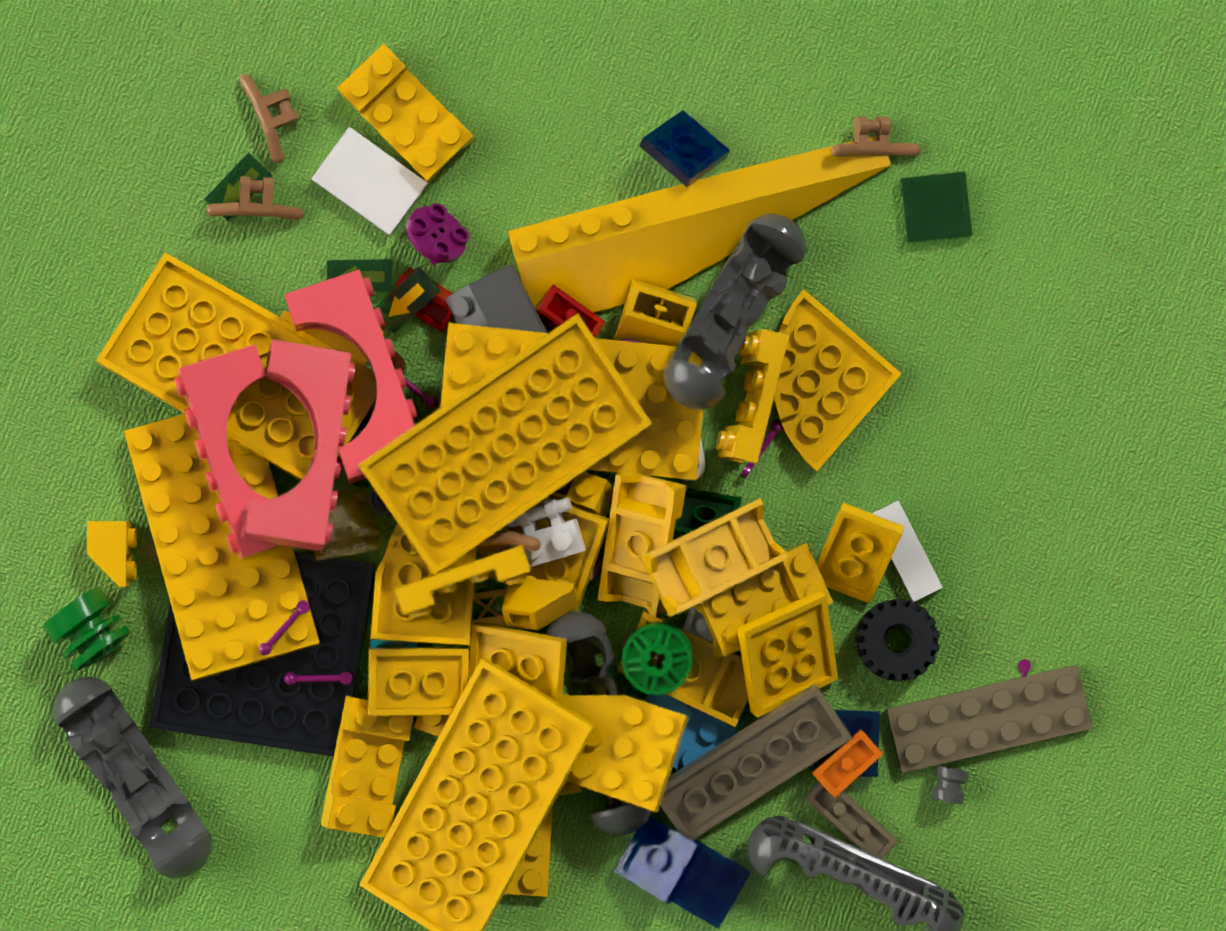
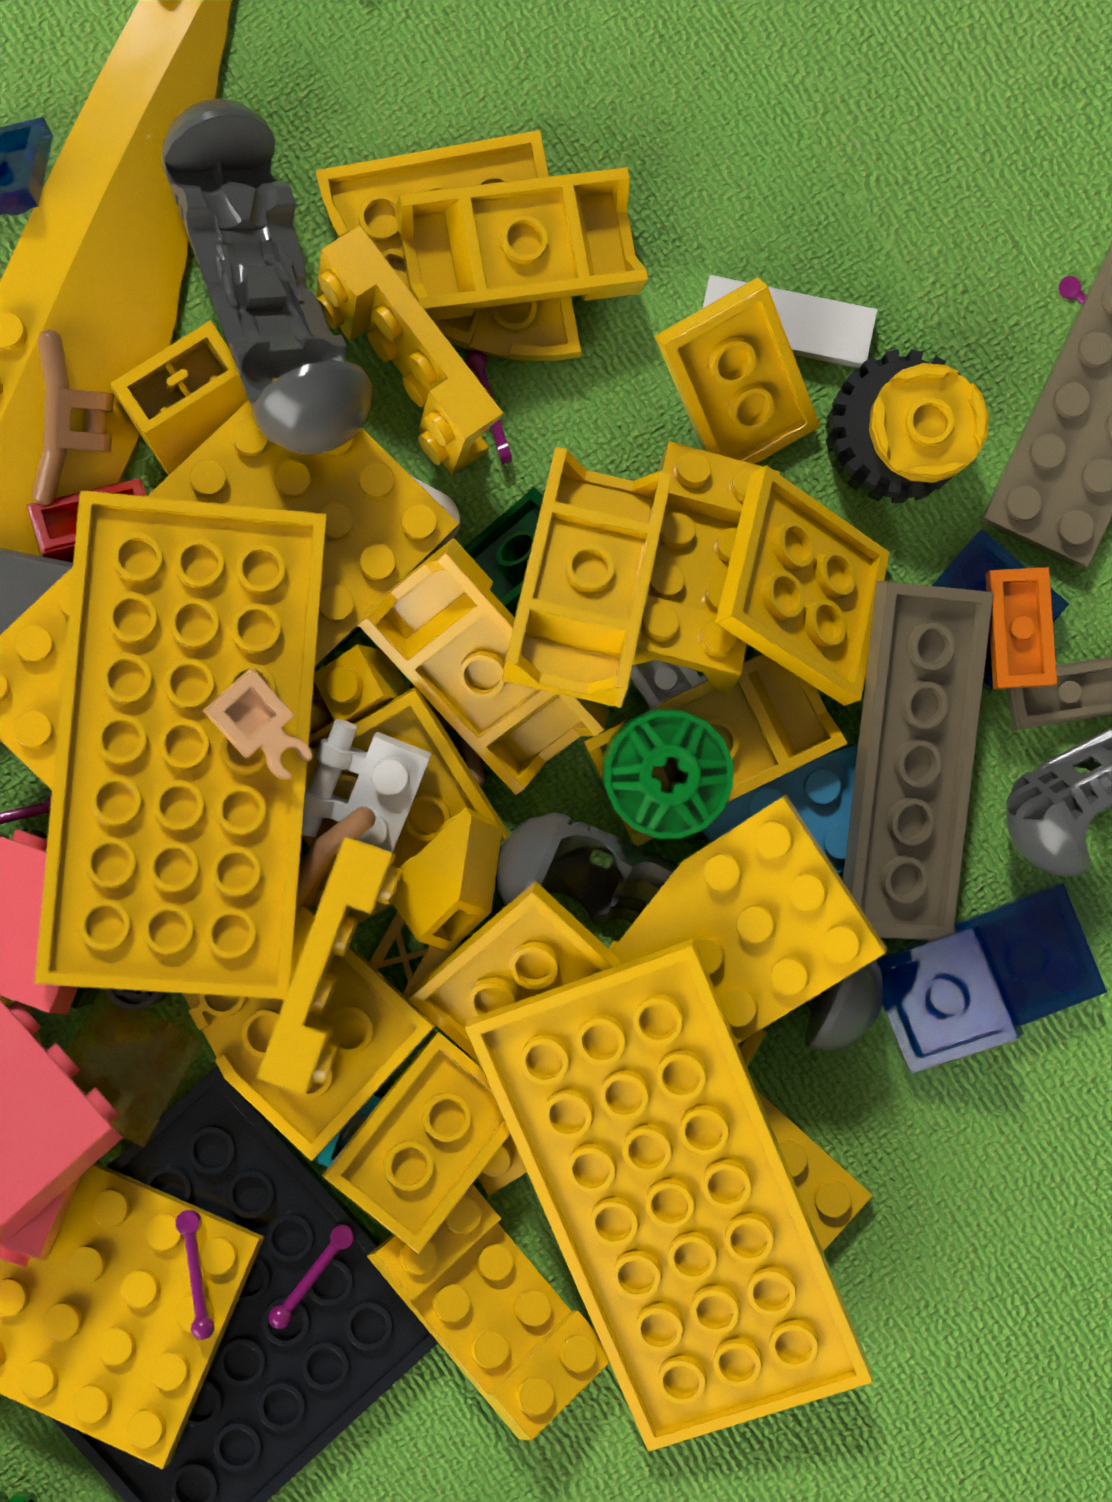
camera: 50 degrees left, 0 degrees up
none -> medium nougat piece [32,329,114,505]
none -> light nougat plate [203,669,312,779]
none -> yellow piece [395,167,648,321]
none -> yellow tile [869,363,989,483]

